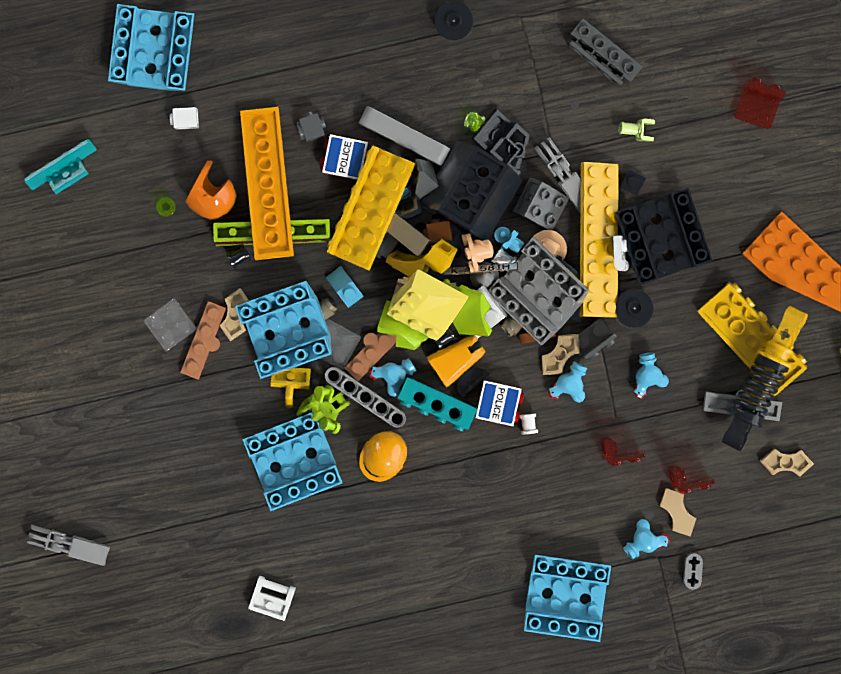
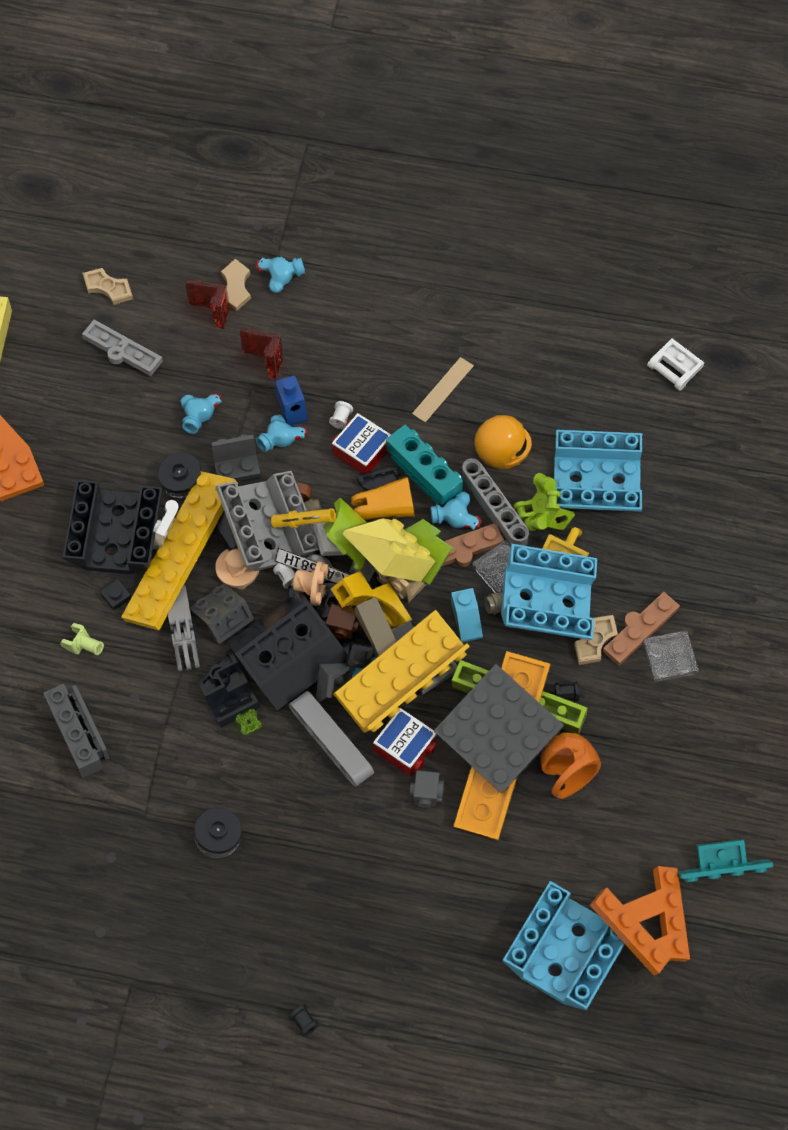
camera: 155 degrees left, 25 degrees down
clear neon green plate [156,197,176,216] -> none
white brick [170,107,199,130] -> none
medium azure hips [494,227,524,253] -> none
medium azure slope [524,555,611,642] -> none
tan tile [542,334,580,375] -> none
light grey beam [683,552,703,590] -> none
yellow bracket [697,281,807,396] -> none
black piece [722,306,808,451] -> none
none -> yellow pin [271,508,336,528]
none -> blue torso [275,376,308,426]
none -> tan sticker [412,357,474,422]
none -> dark grey plate [434,664,564,794]
none -> orange plate [590,866,690,975]

